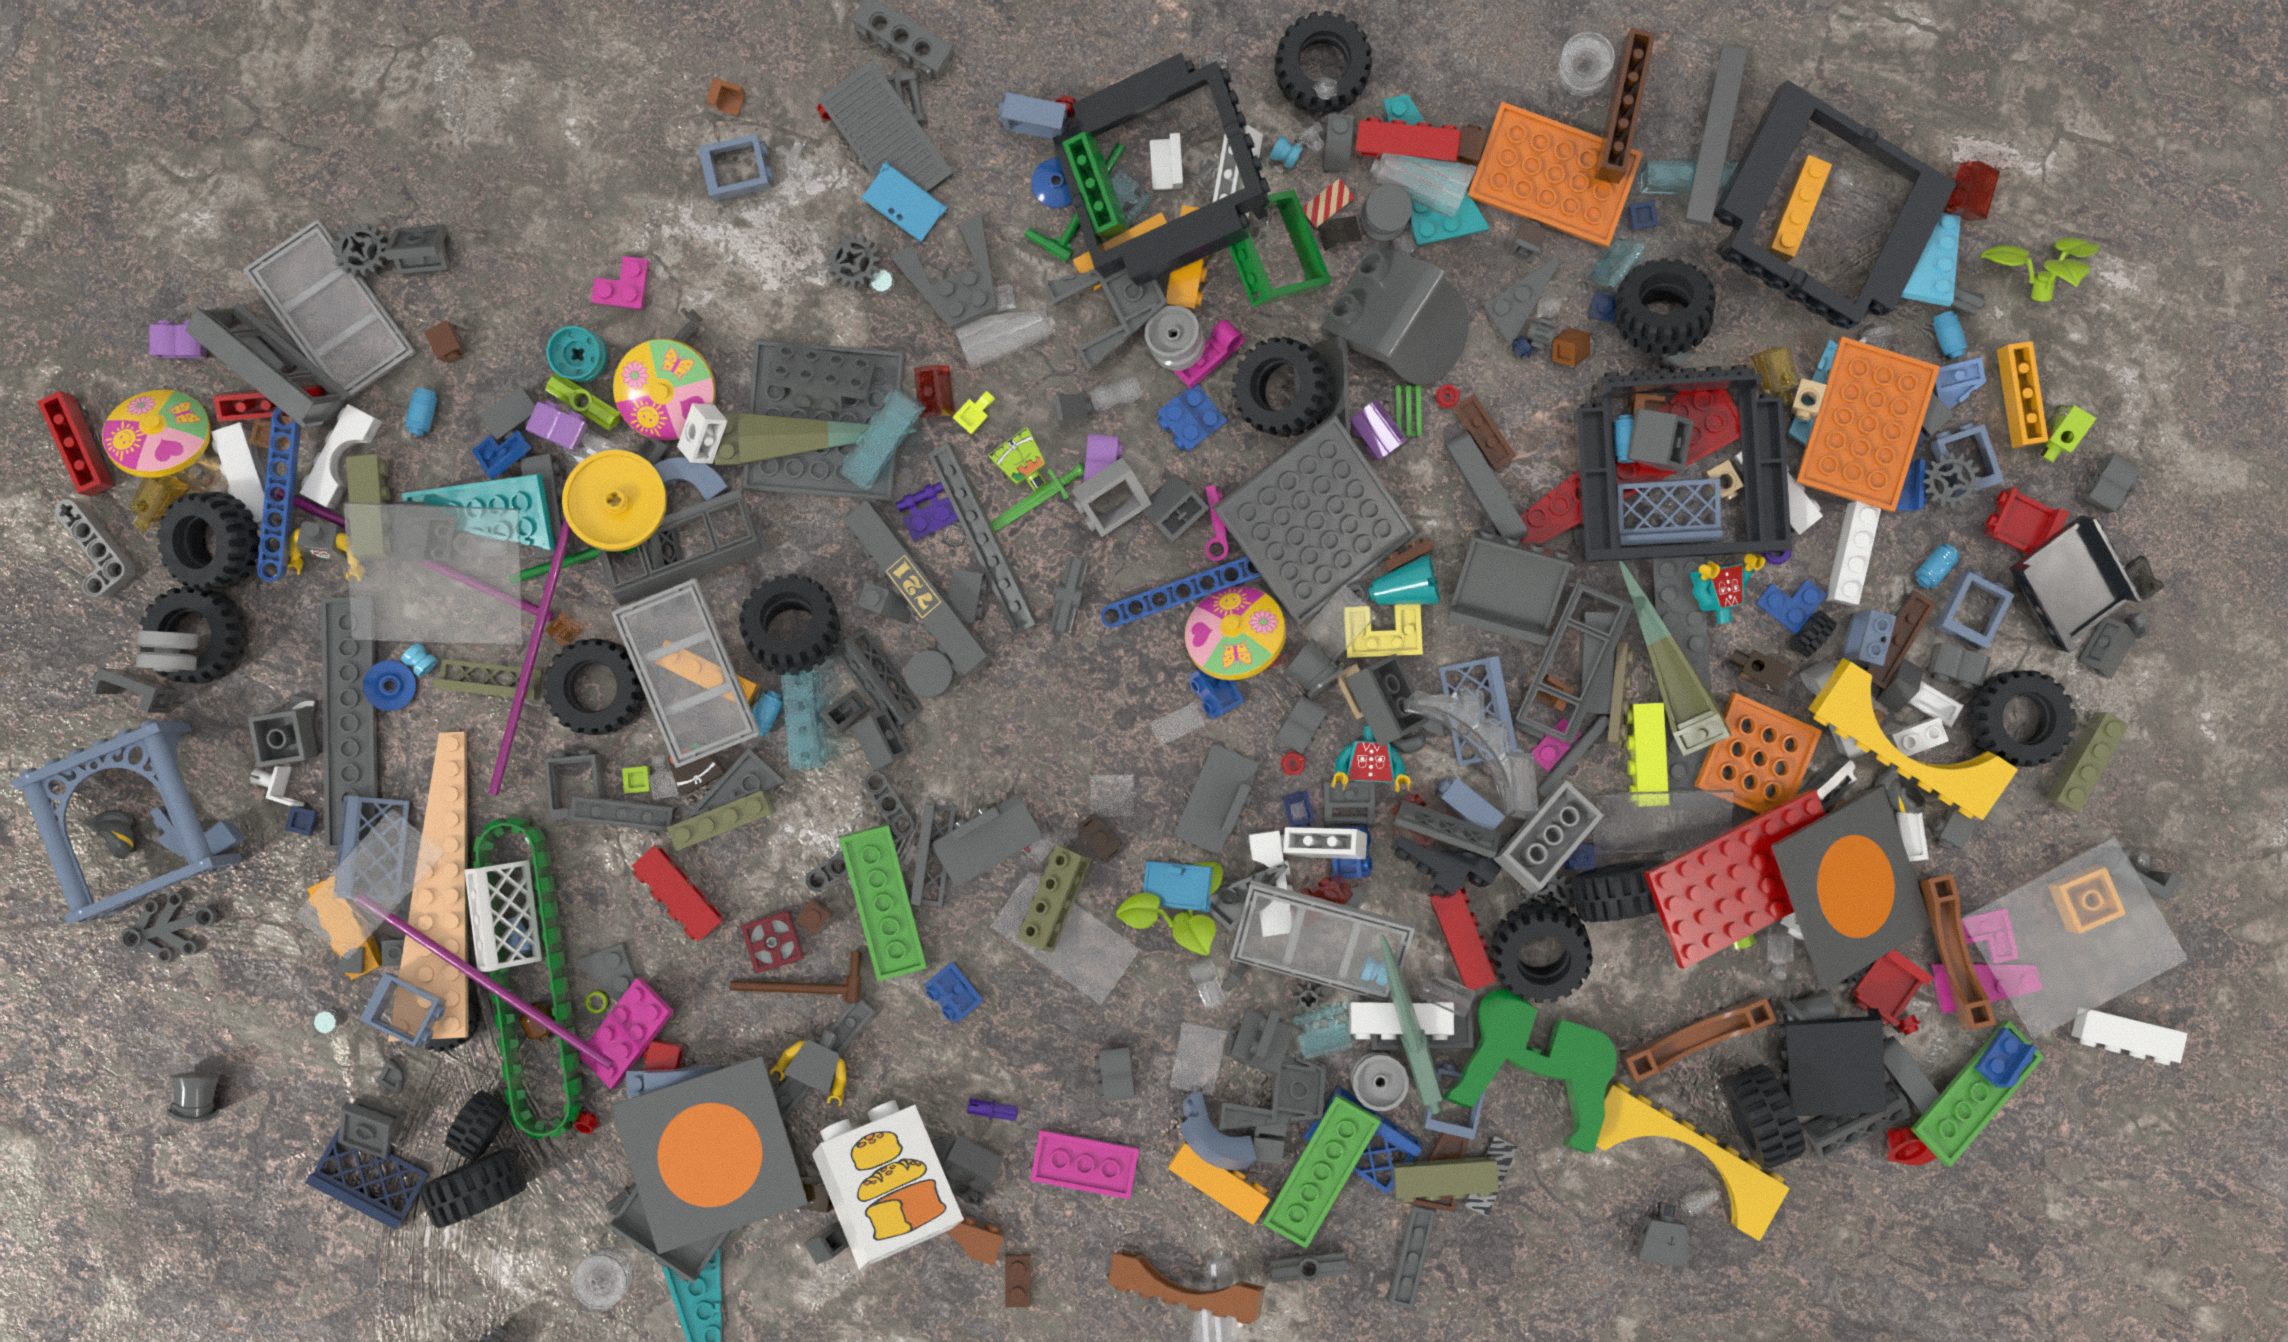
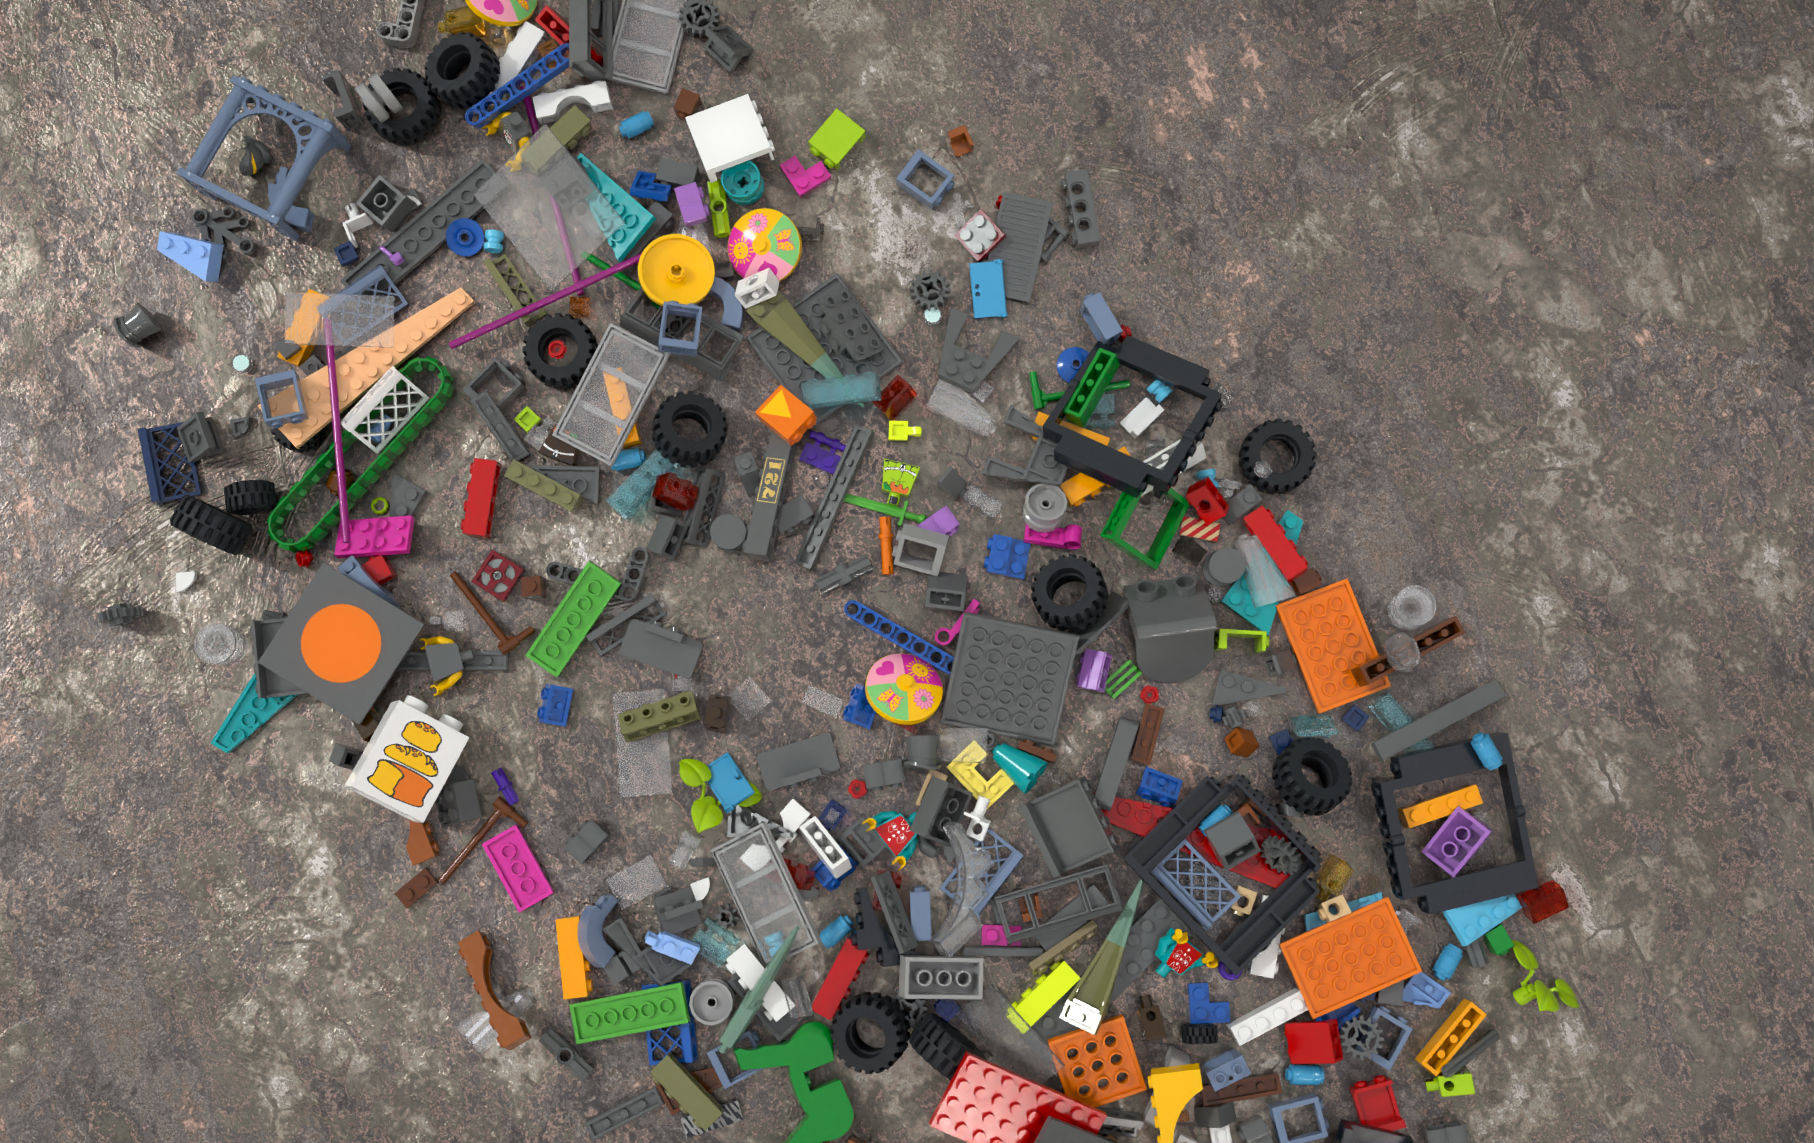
camera: 50 degrees right, 5 degrees down
none -> light blue wedge [157,231,224,282]
none -> white tile [176,571,198,592]
none -> medium lavender hand [380,246,404,266]
none -> clear plate [430,611,466,631]
none -> reddish brown bar [438,796,528,884]
none -> red plate [548,340,567,359]
none -> light blue hinge [644,931,700,965]
none -> clear red brick [652,472,698,511]
none -> sand blue window [658,301,702,357]
none -> white panel [685,94,775,183]
none -> white tile [690,877,710,901]
none -> orange brick [755,385,817,447]
none -> lime panel [808,108,866,171]
none -> dark azure head [819,914,854,948]
none -> orange pin [878,517,894,575]
none -> piece [955,209,1006,263]
none -> white bracket [963,796,991,841]
none -> blue bracket [1136,766,1183,808]
none -> medium azure wheel [1146,380,1173,403]
none -> red brick [1186,477,1229,525]
none -> lime panel [1214,629,1269,654]
none -> dark grey gear [1260,835,1303,875]
none -> red panel [1284,1019,1344,1064]
none -> clear hair [1385,632,1421,673]
none -> medium lavender slope [1421,806,1494,877]
none -> dark grey axle [1441,1029,1500,1078]
none -> dark azure head [1470,732,1503,770]
none -> green brick [1483,924,1514,956]

